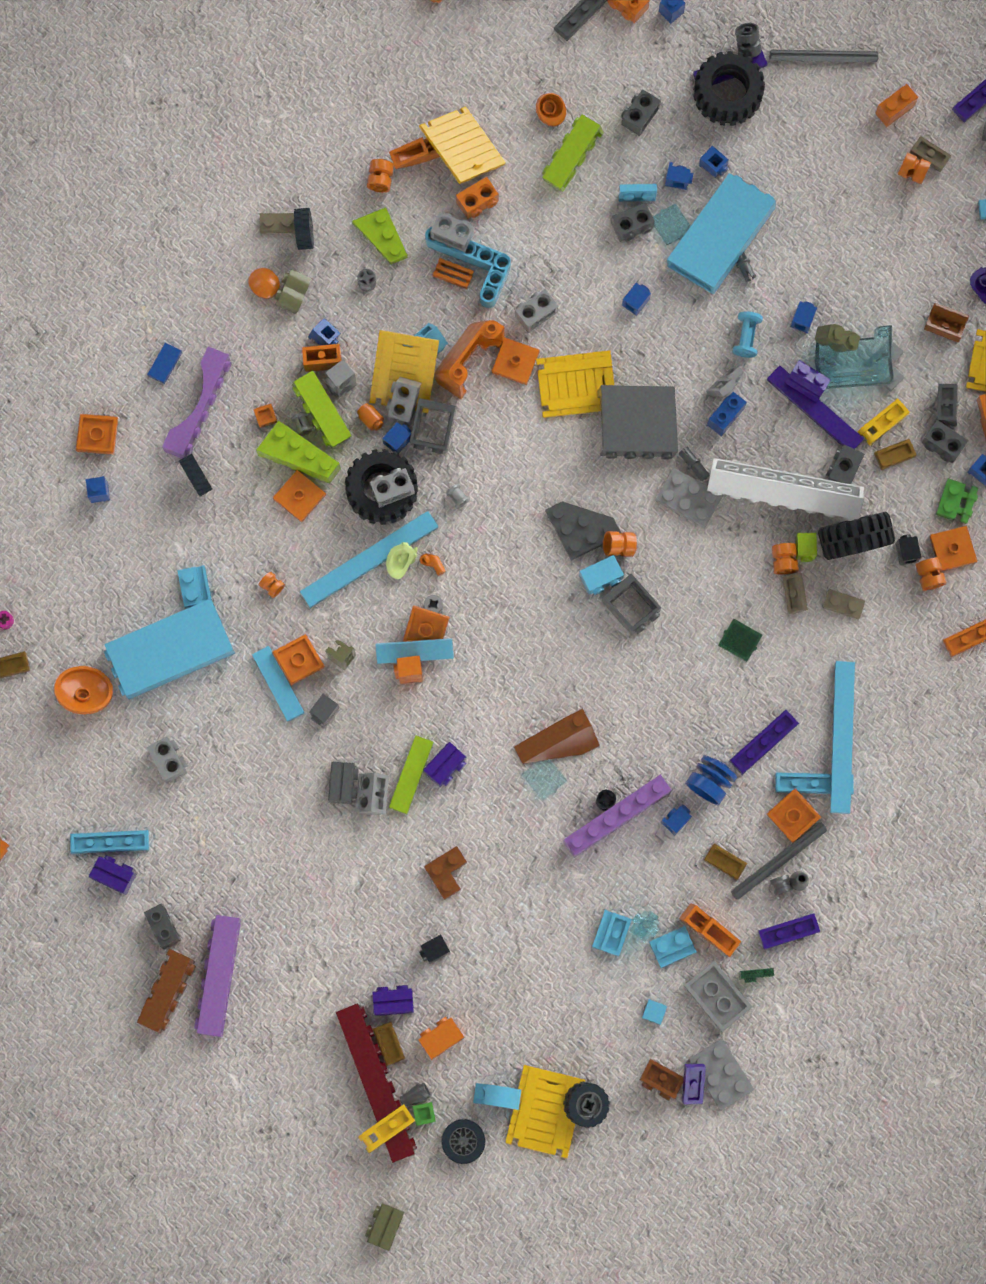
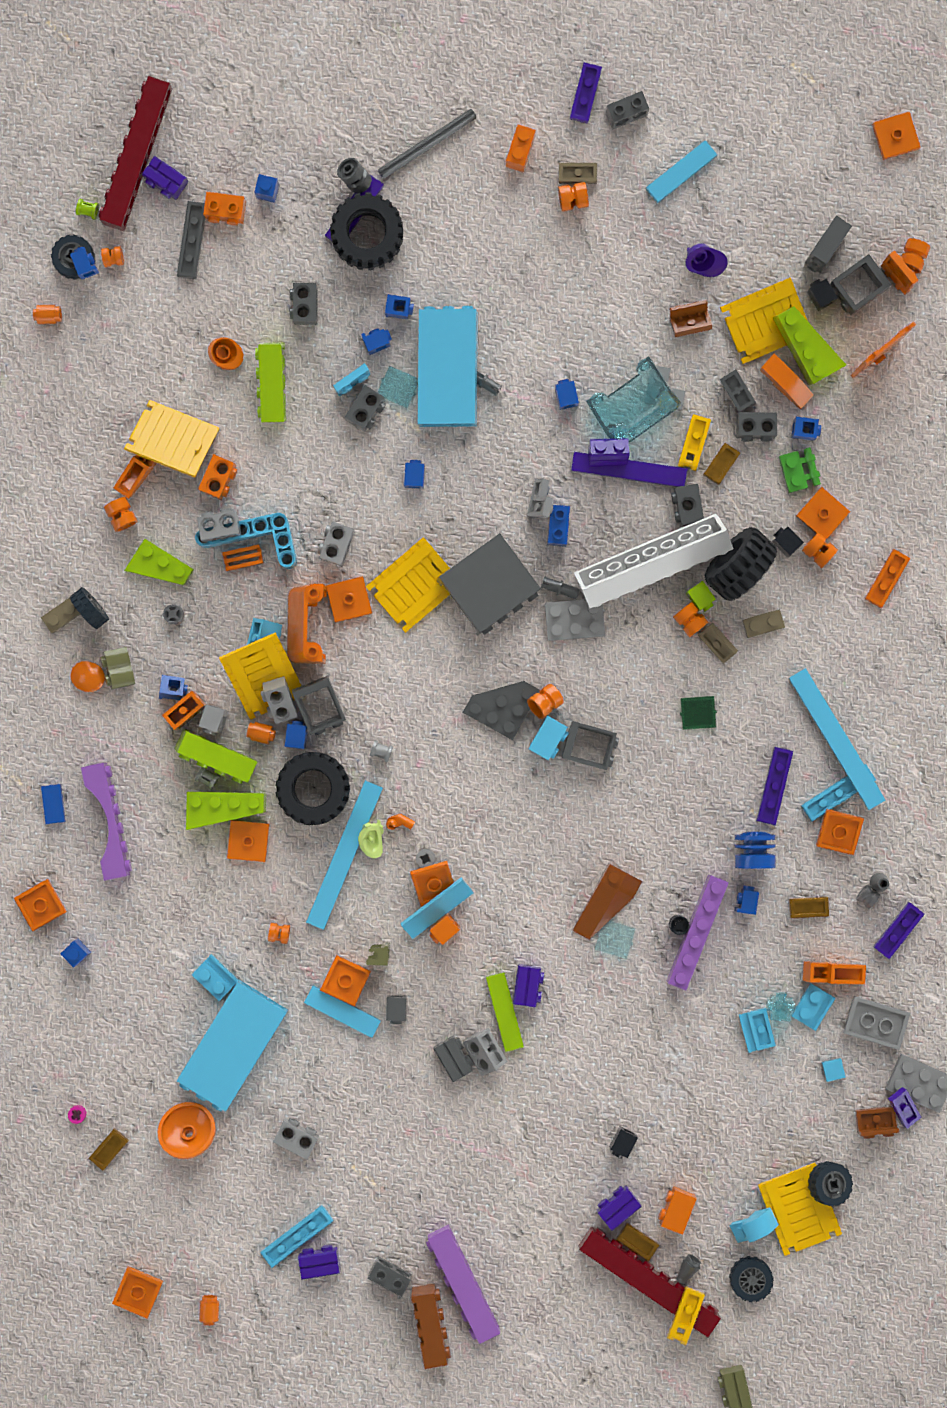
camera: 30 degrees left, 10 degrees up
black wheel [179,453,213,497] -> none
orange plate [253,403,277,428] -> none
light grey brick [370,468,415,508] -> none
bright green plate [412,1102,436,1126] -> none
dark orange plate [424,846,467,900] -> none
dark grey axle [731,822,827,900] -> none
medium azure hose [732,311,763,358] -> none
clear green plate [739,968,774,983] -> none
olive brick [815,324,860,352] -> none

